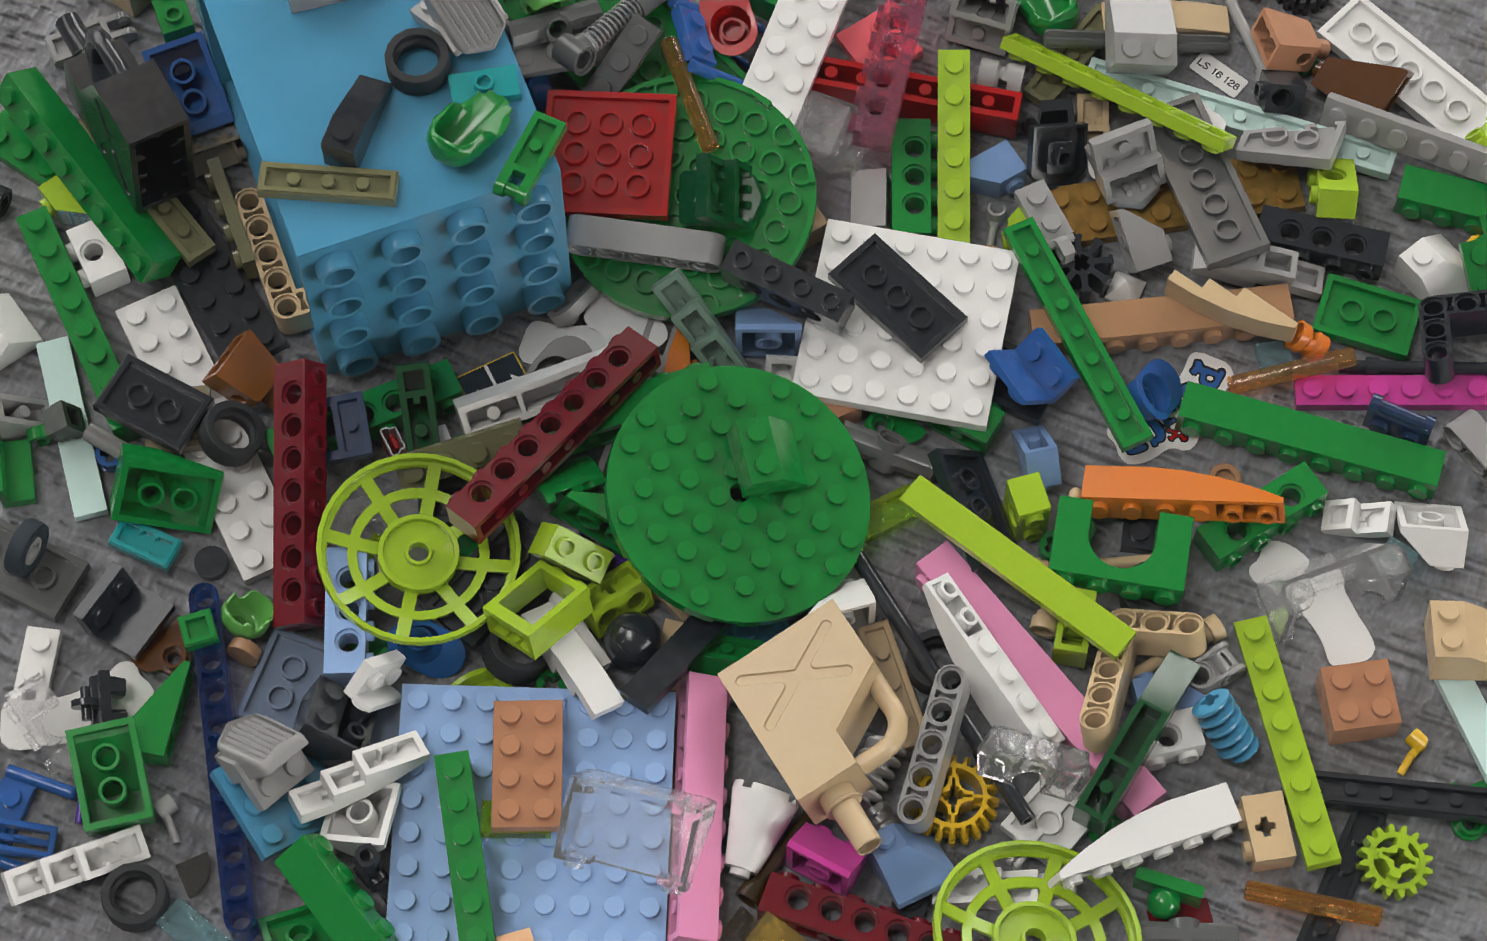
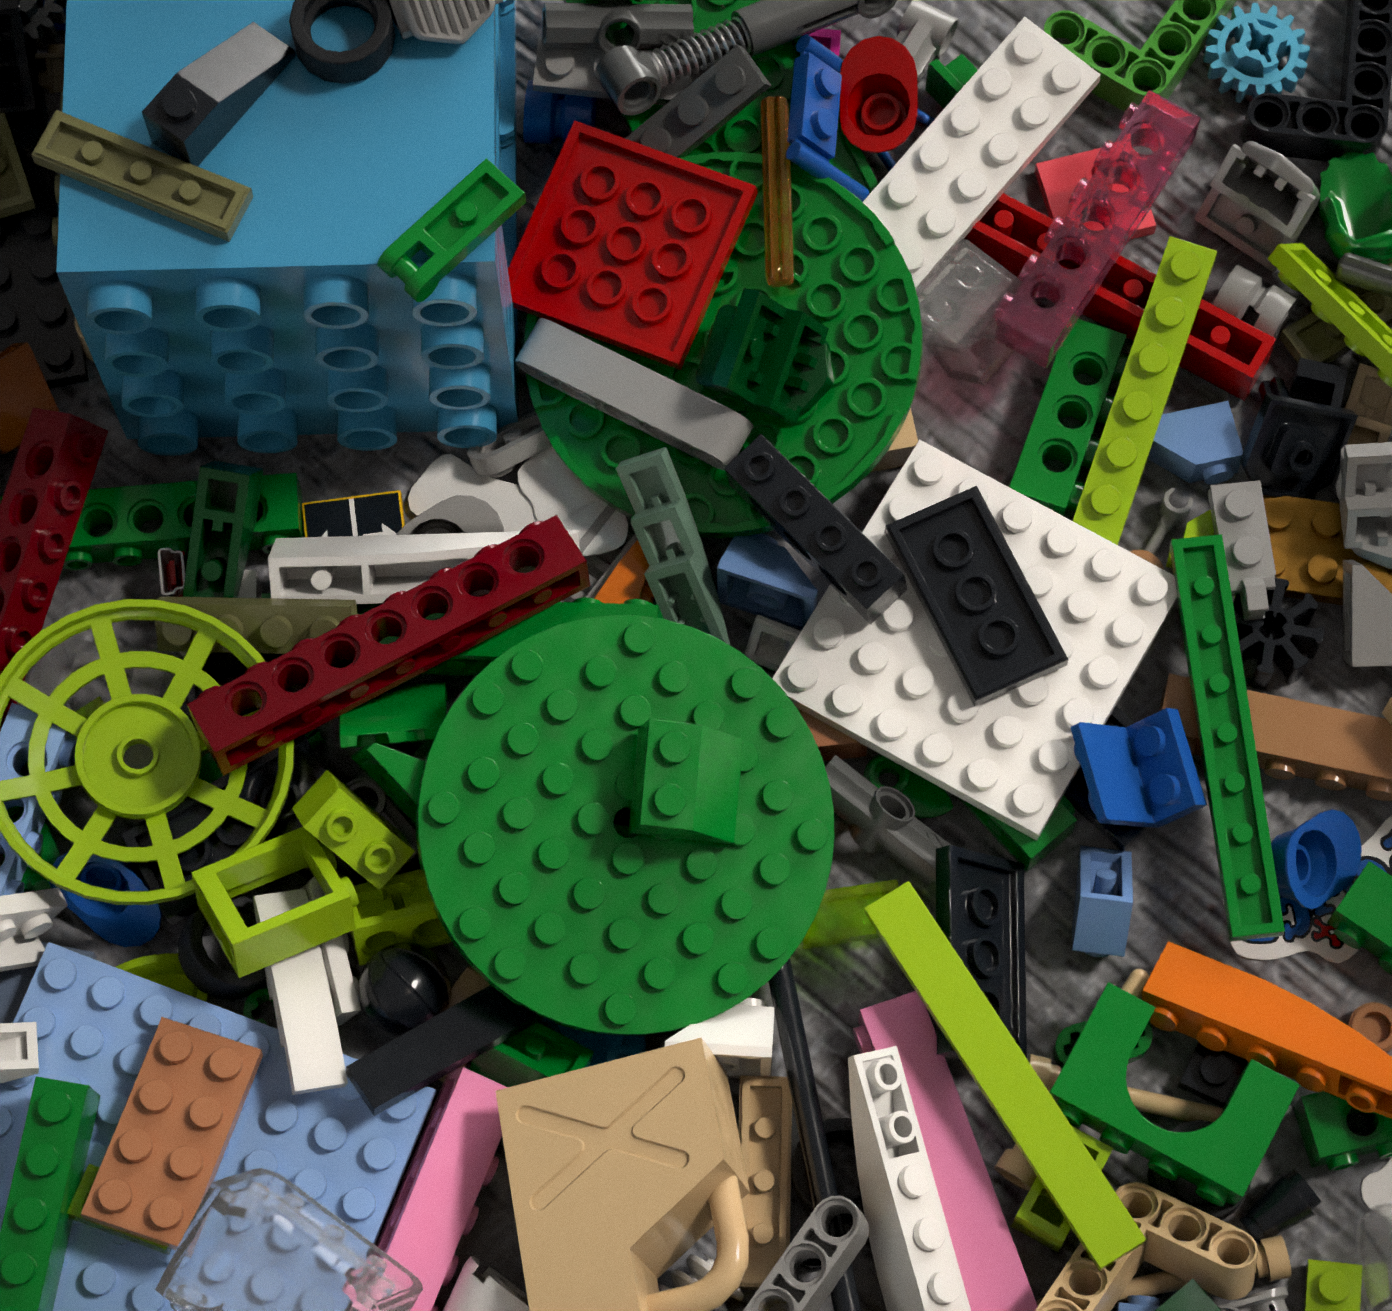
camera: 20 degrees right, 5 degrees up
dark blue plate [326,391,375,468] -> none
green hair [426,90,513,167] -> none
teal plate [448,64,521,104] -> none
light grey hinge [851,168,891,229] -> none
lime brick [1003,472,1051,542] -> none
white slope [1104,271,1146,302] -> none
none -> black cone [1239,1169,1321,1245]

